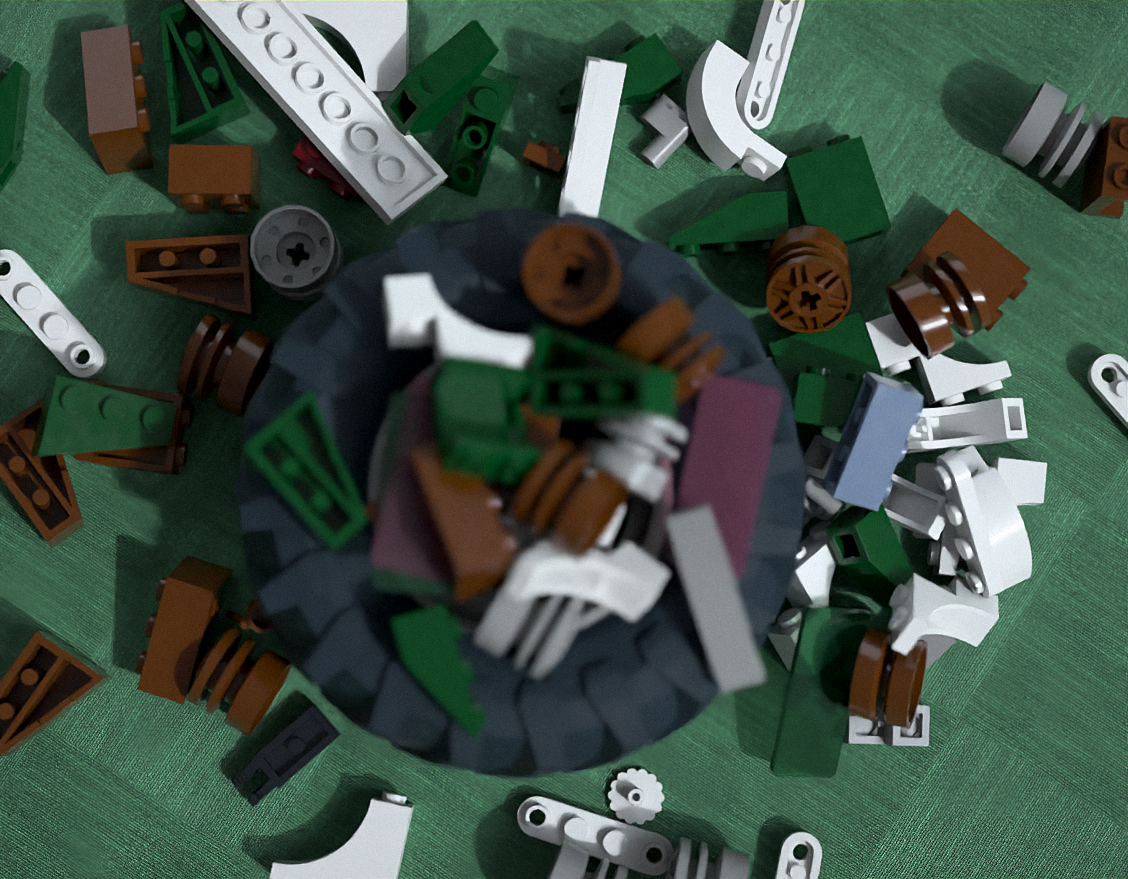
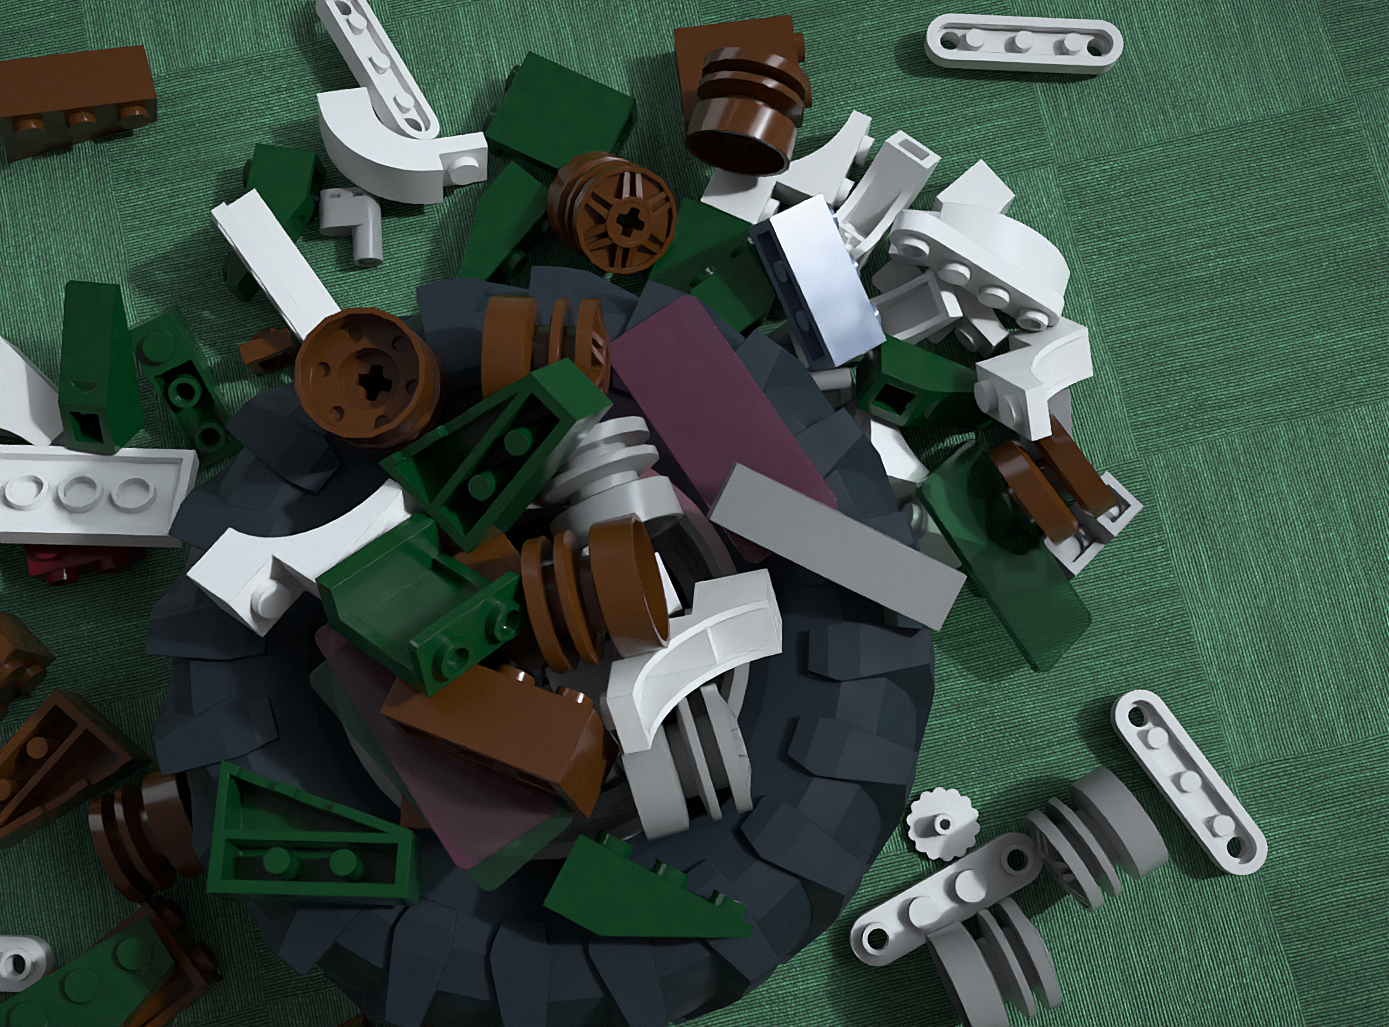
camera: 40 degrees left, 5 degrees down
light grey wheel [250,205,344,302] -> none

